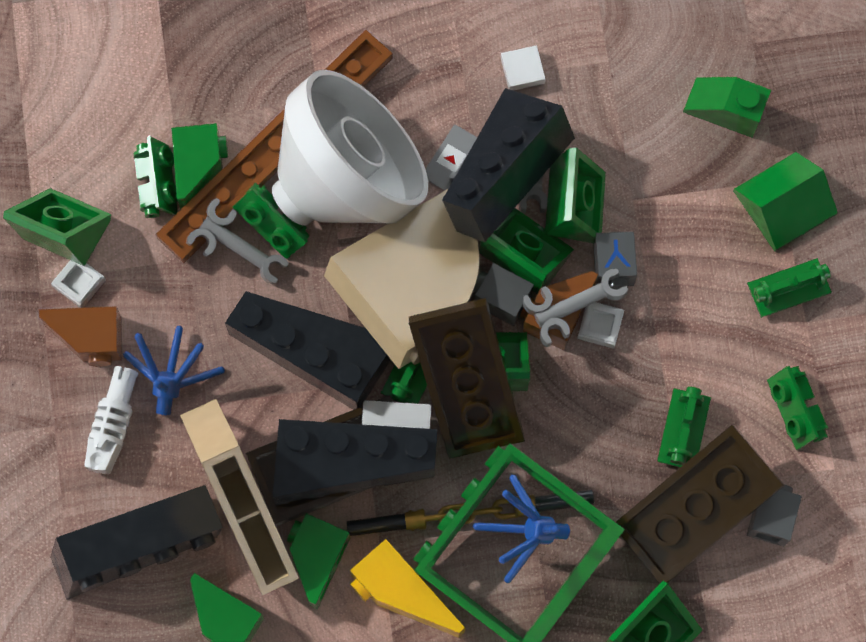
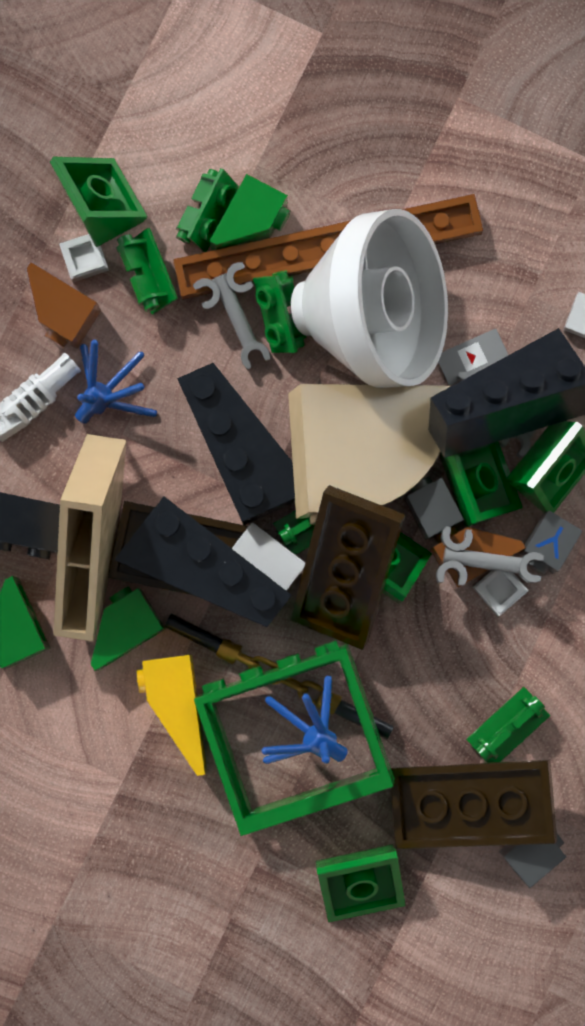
camera: 35 degrees right, 10 degrees up
none -> green hinge [116,228,178,315]

